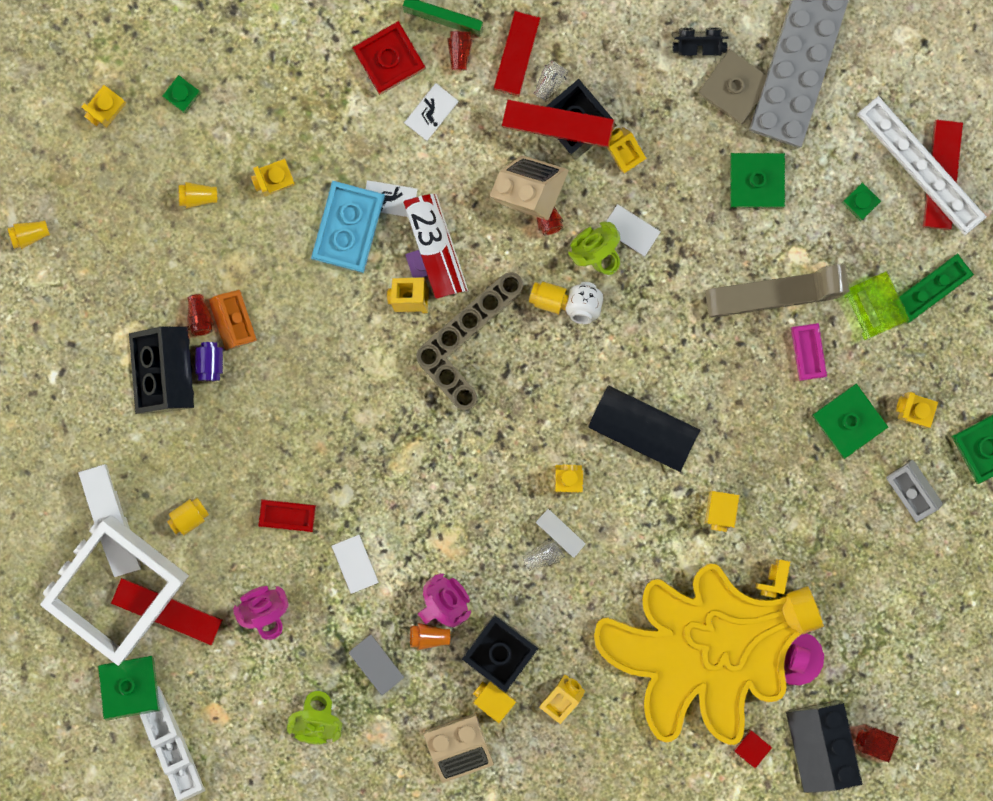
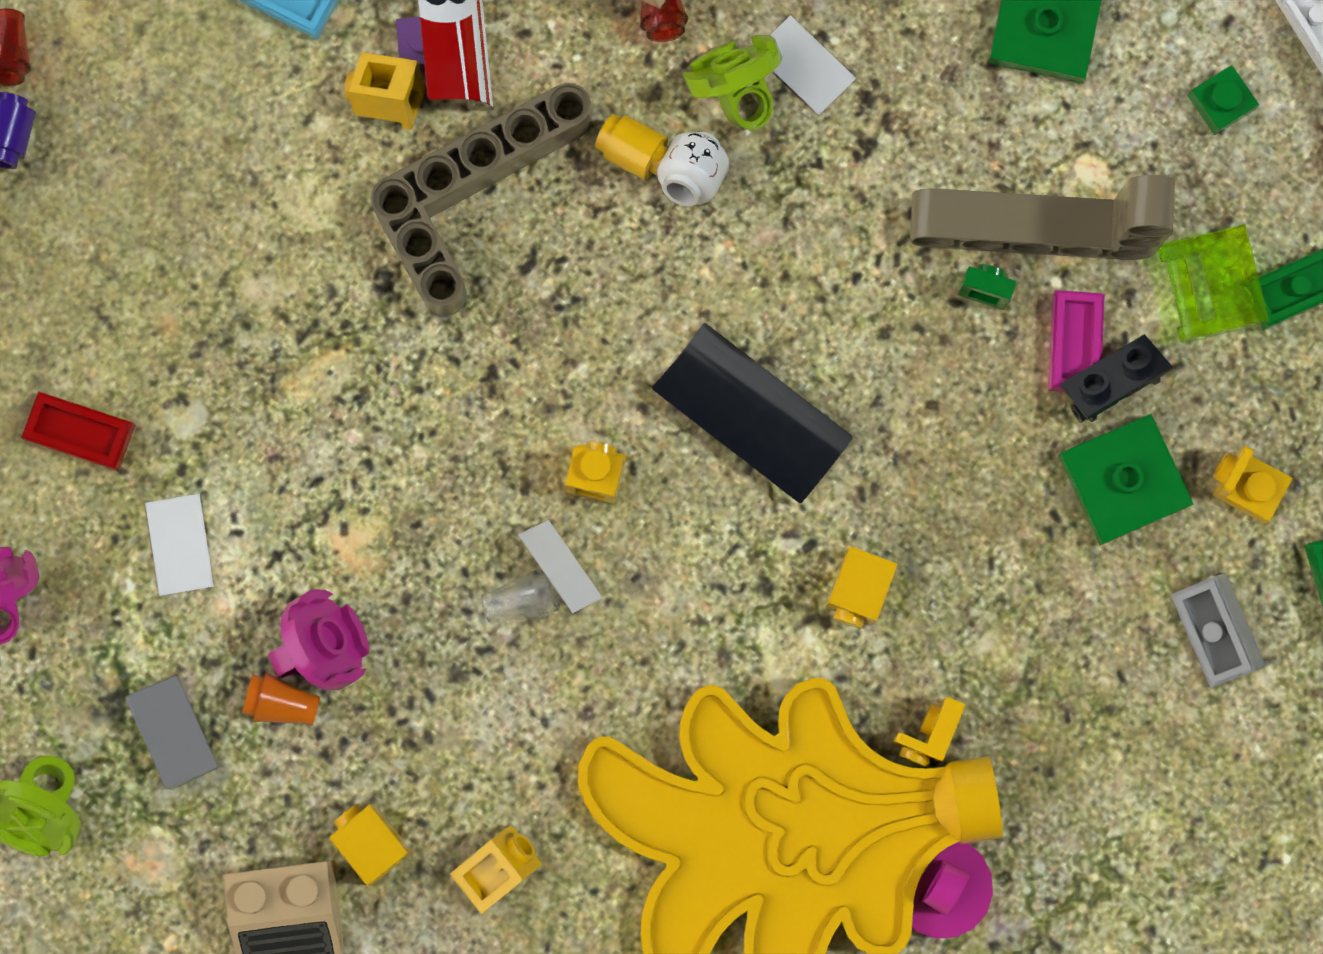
camera: 10 degrees right, 5 degrees down
orange slope [209,289,257,351] -> none
black brick [461,613,539,693] -> none
none -> green plate [957,264,1017,310]
none -> black hinge [1060,334,1173,423]

